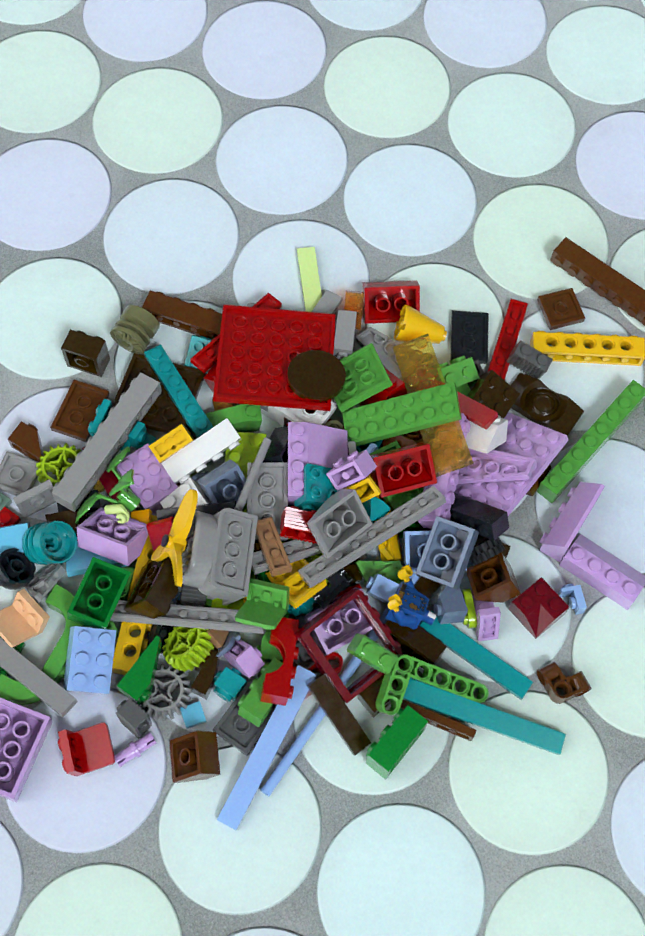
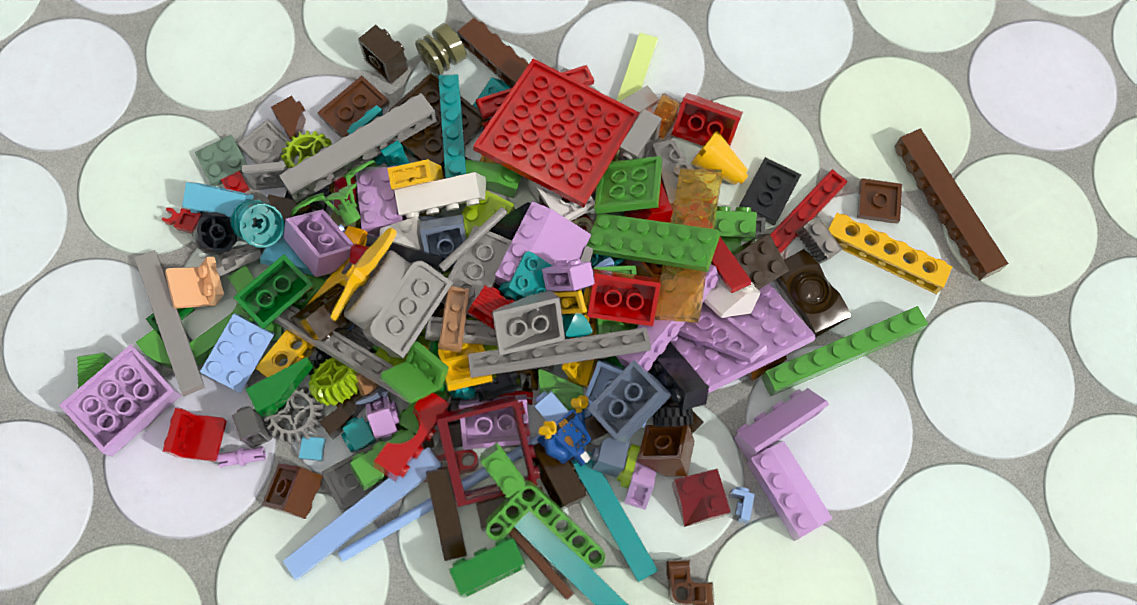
camera: 25 degrees right, 5 degrees up
yellowish green arm [104,504,130,524] -> none
dark brown tile [287,350,346,402] -> none

